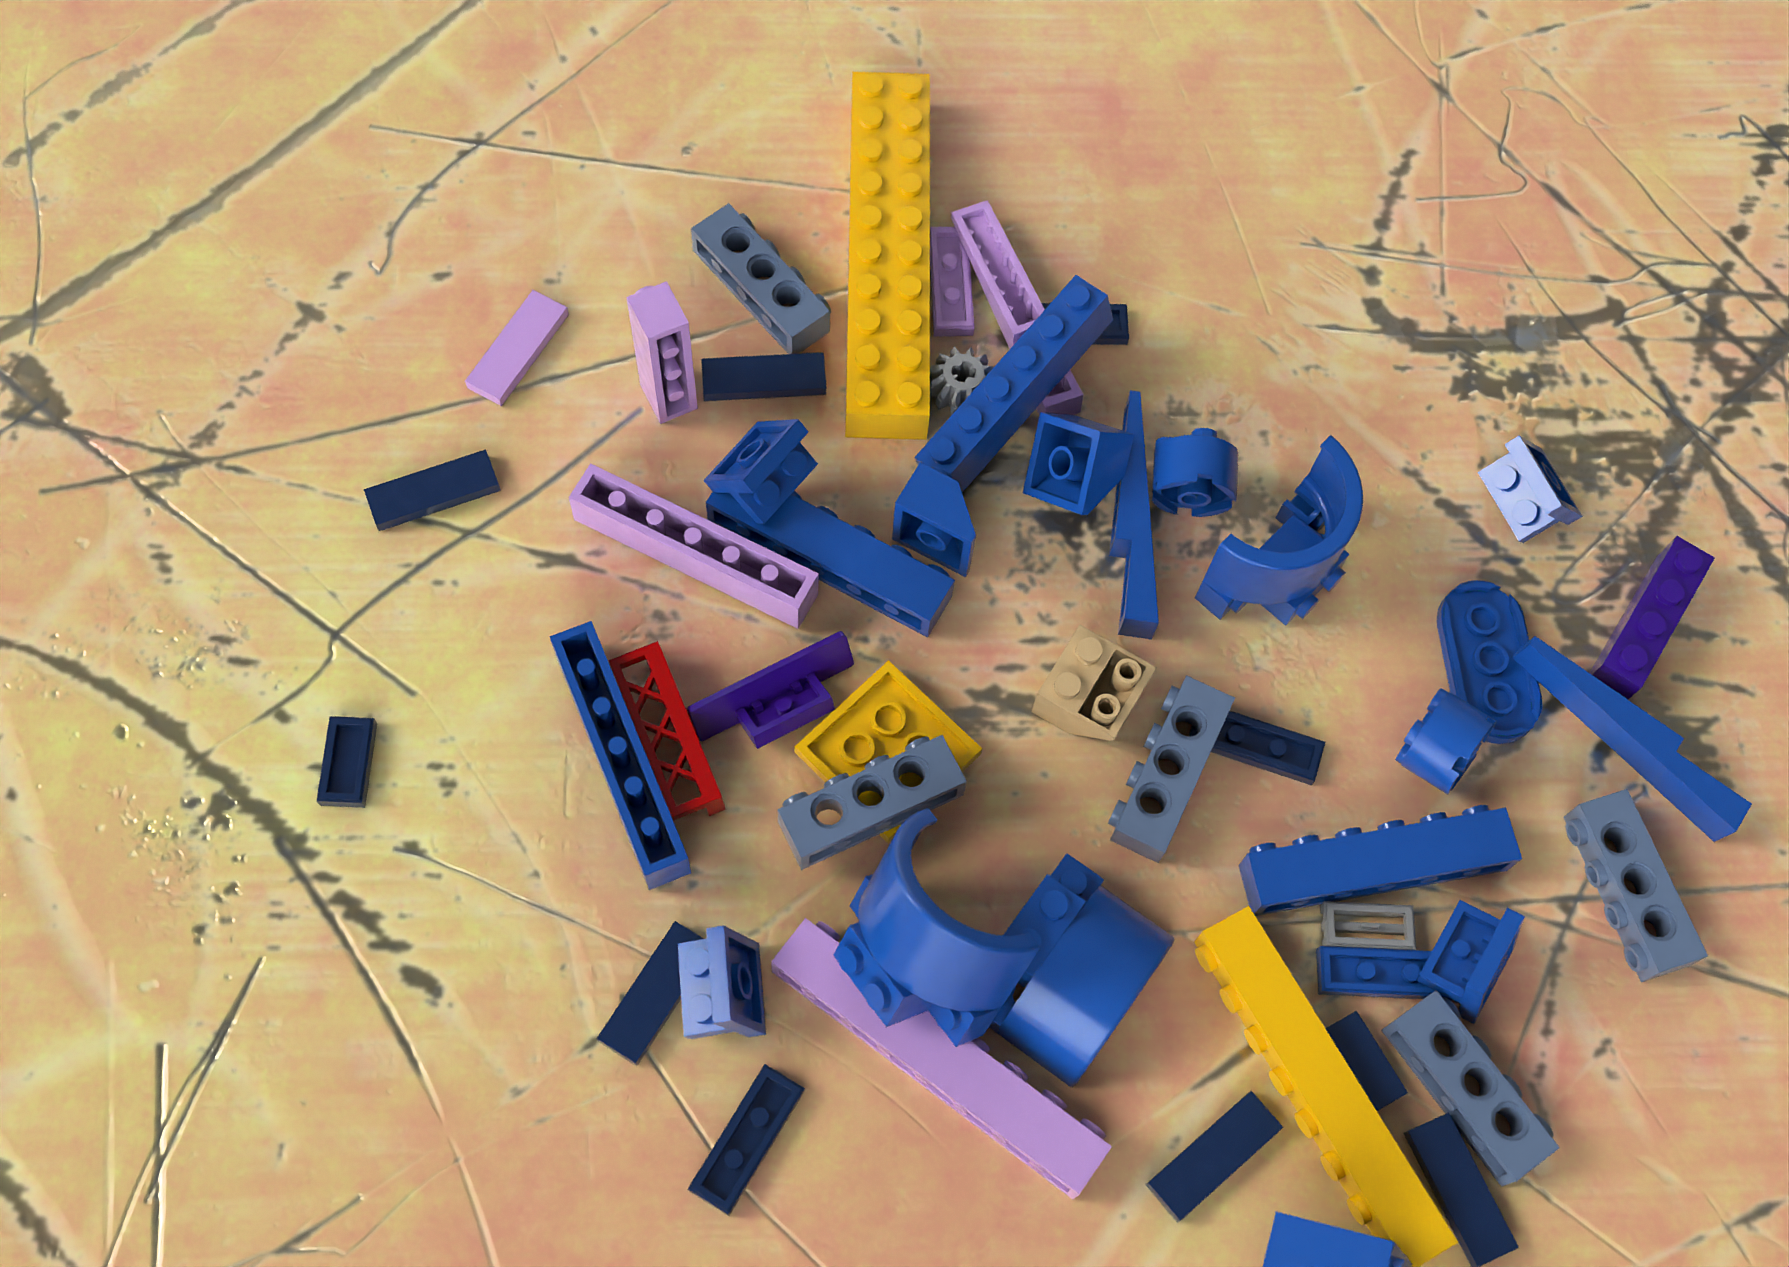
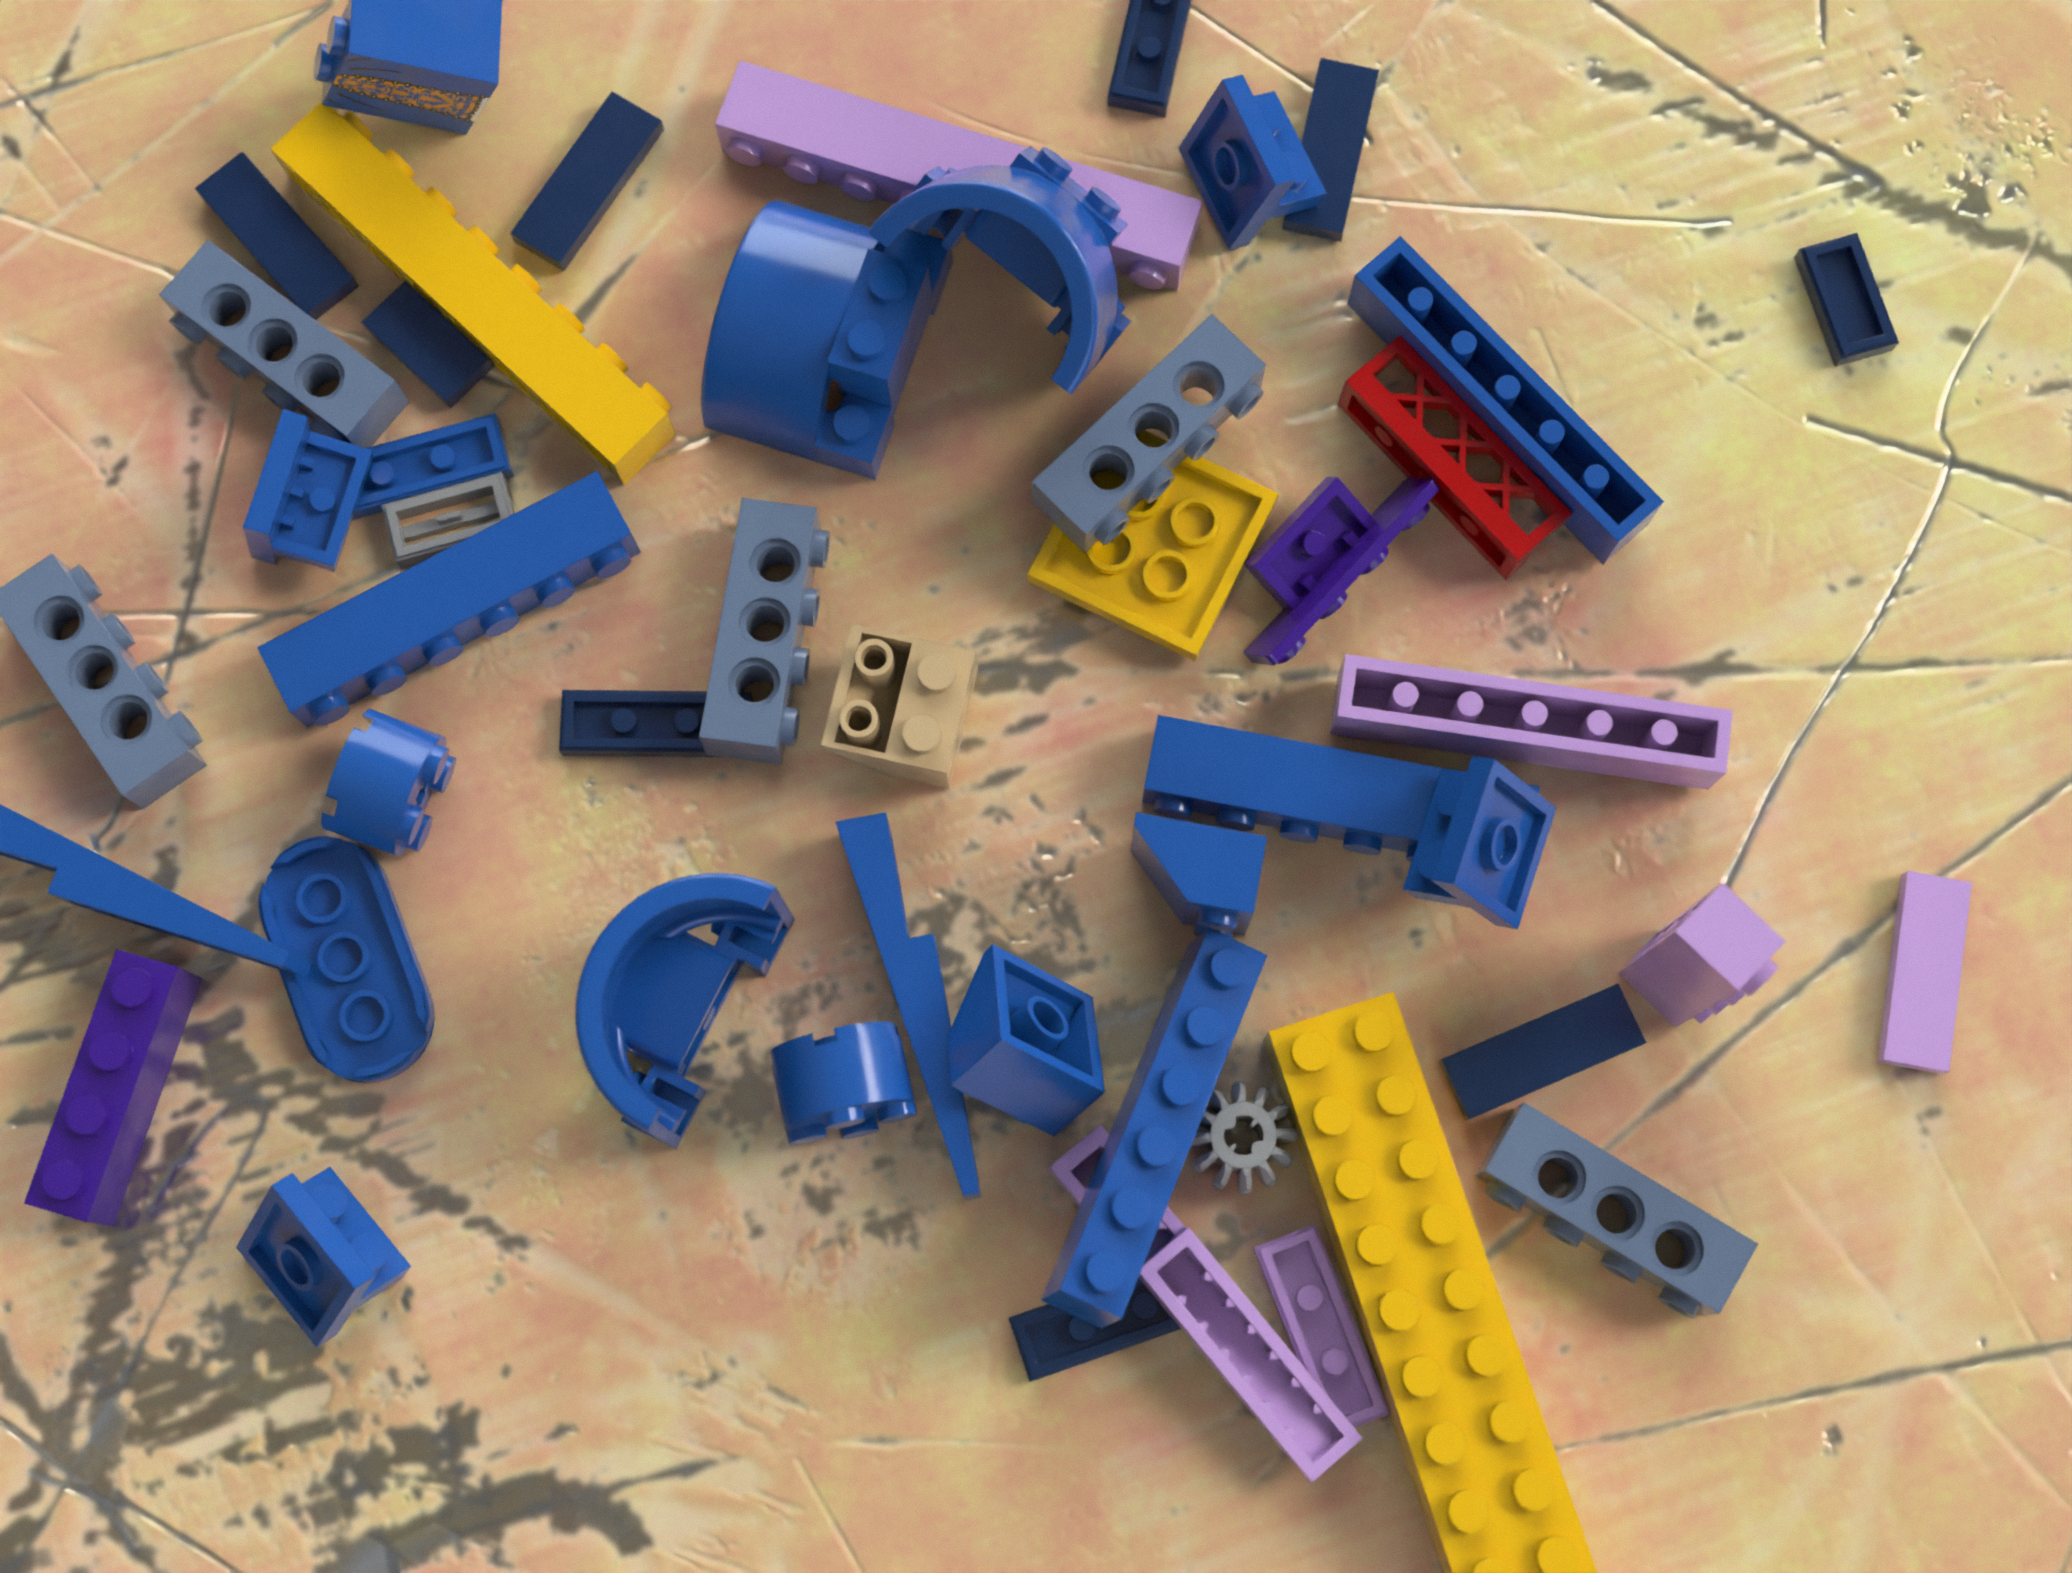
camera: 170 degrees right, 10 degrees up
dark blue tile [364,449,501,531] -> none

